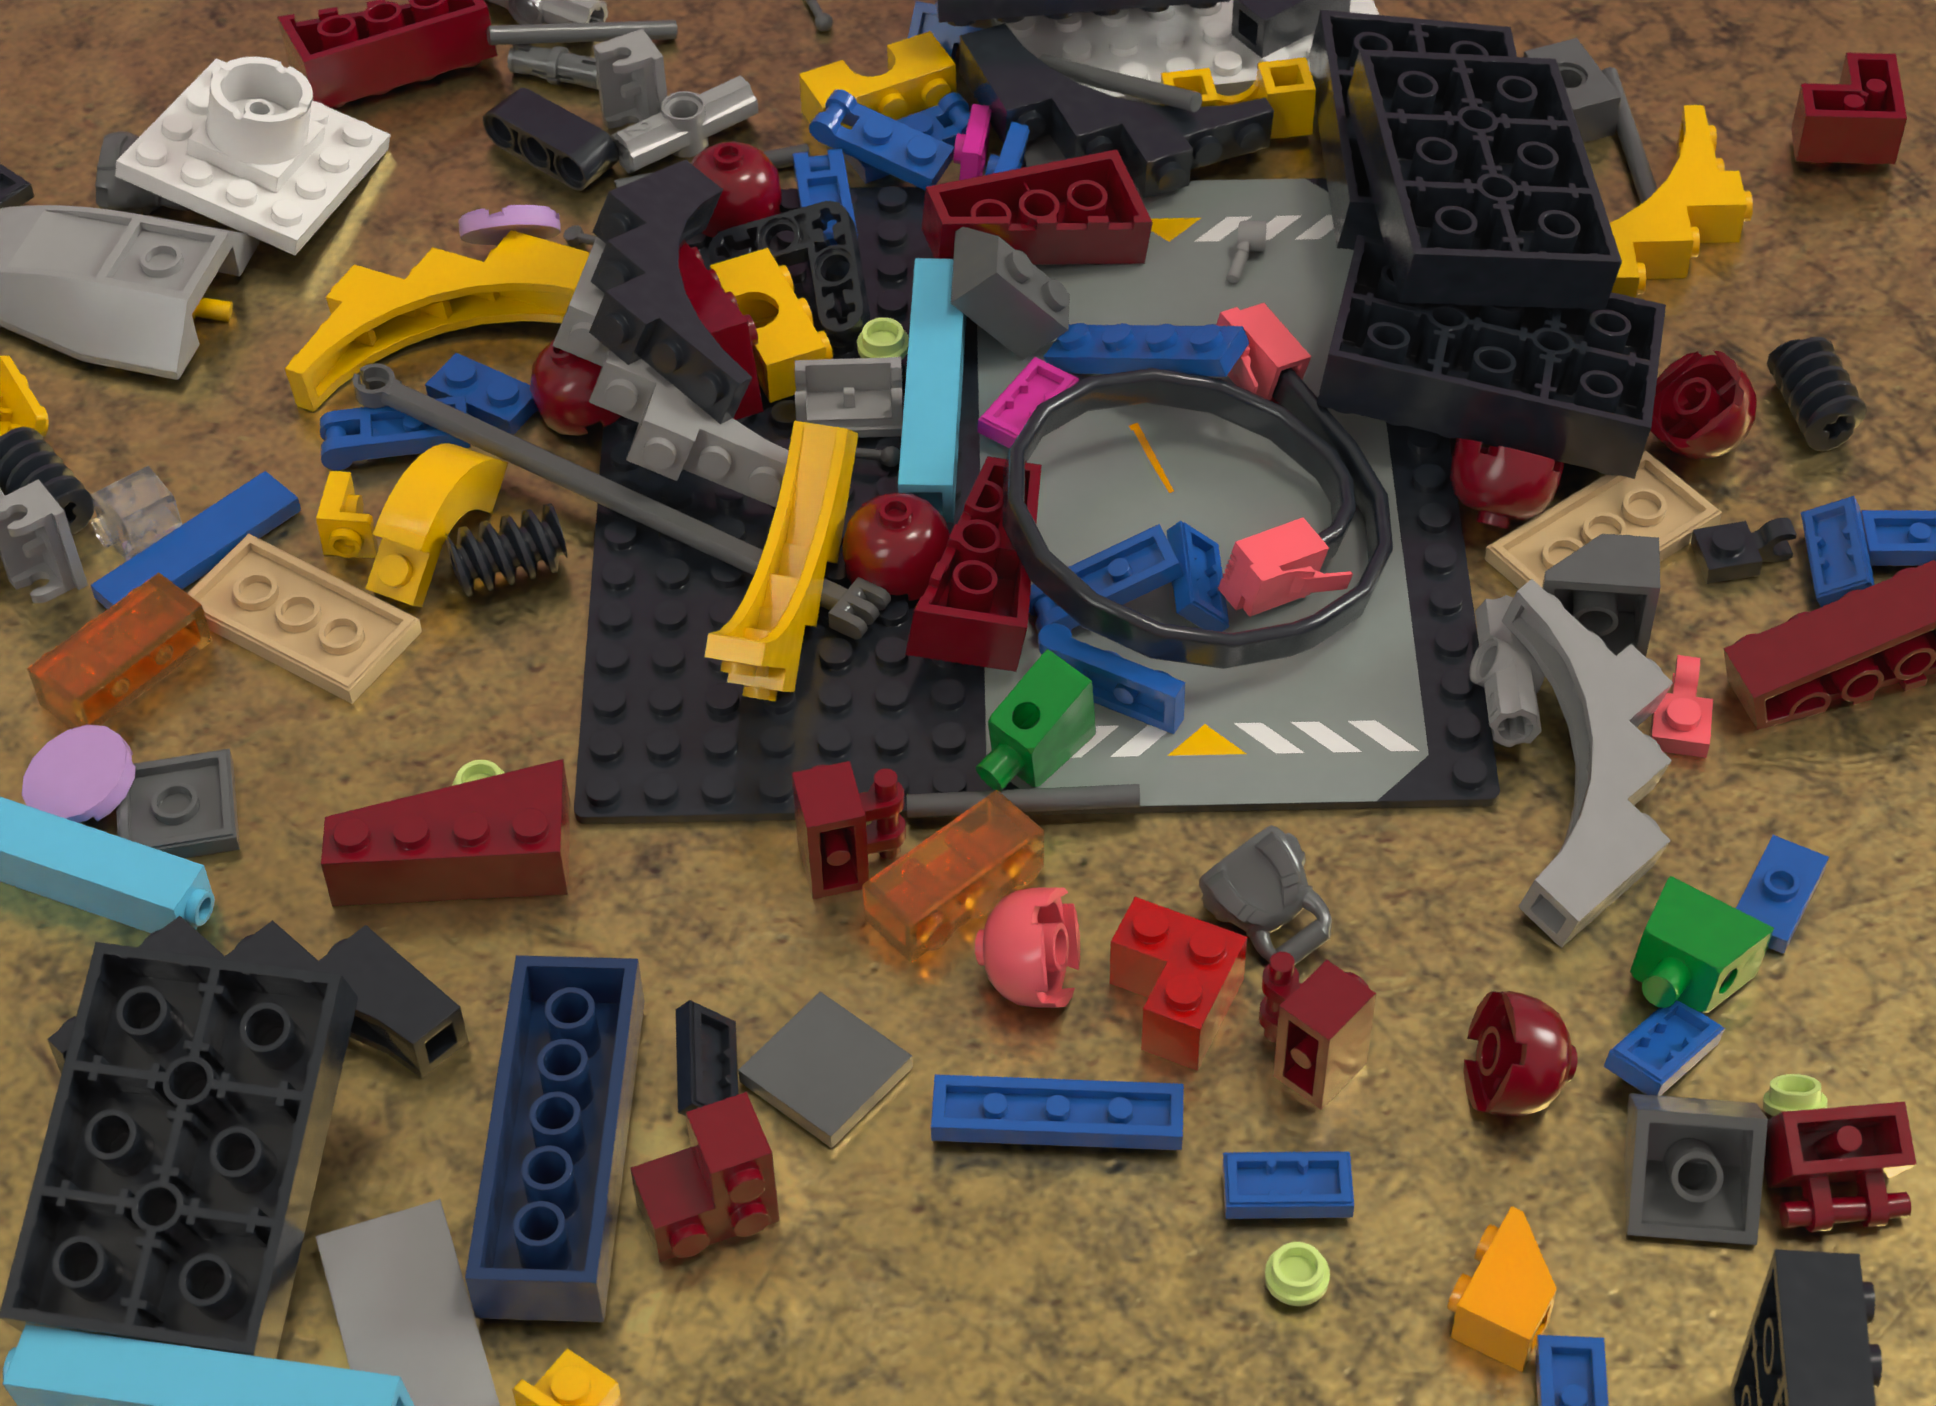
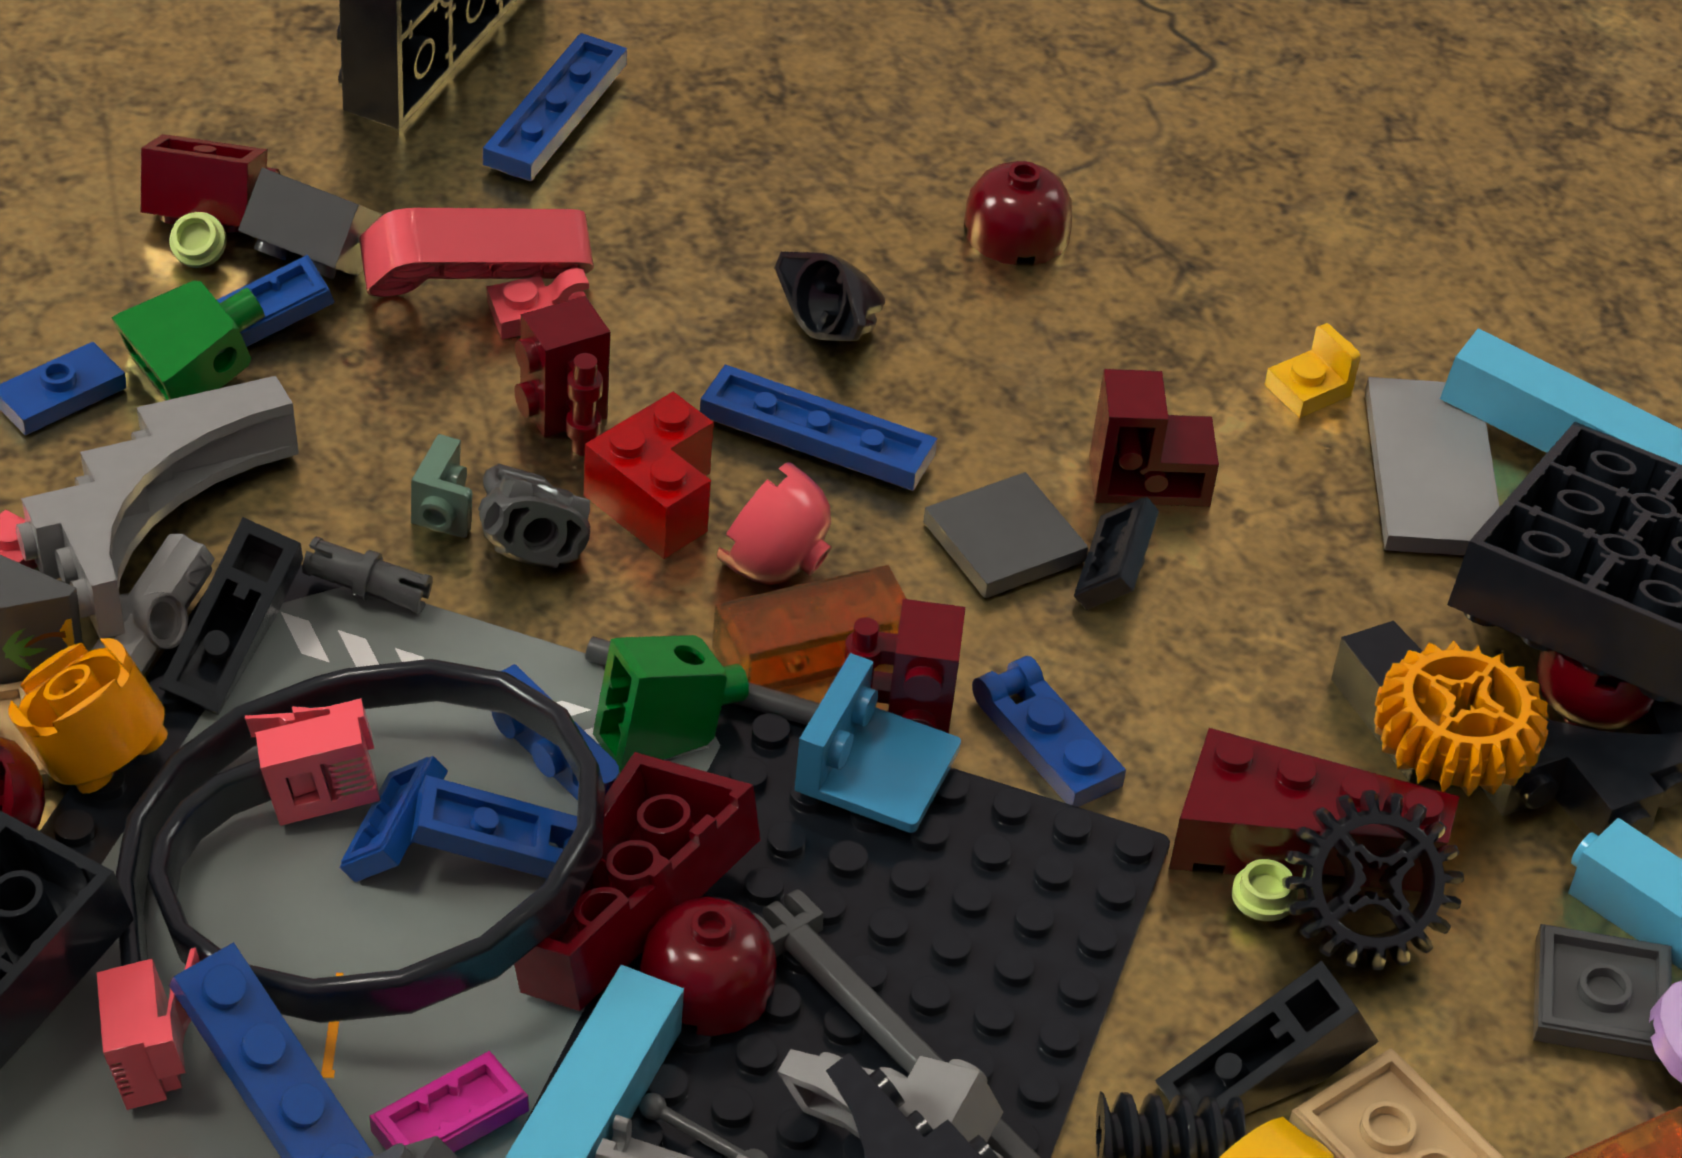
camera: 165 degrees left, 5 degrees down
dark blue brick [465,955,645,1322] -> none
yellow arch [705,421,858,701] -> none
blue plate [1222,1151,1354,1219] -> none
yellowish green plate [1265,1242,1330,1306] -> none
light orange slope [1447,1206,1557,1372] -> none
dark red cylinder [1464,991,1578,1117] -> none
none -> light orange brick [8,638,168,794]
none -> black slope [159,517,303,715]
none -> dark grey pin [302,536,433,614]
none -> coral beam [359,208,594,297]
none -> sand green bracket [411,434,472,538]
none -> coral plate [486,268,589,340]
none -> black hat [774,251,885,341]
none -> dark azure bracket [794,653,961,833]
none -> blue plate [972,656,1126,807]
none -> black slope [1155,961,1379,1115]
none -> black gear [1282,790,1464,970]
none -> light orange gear [1374,640,1548,797]

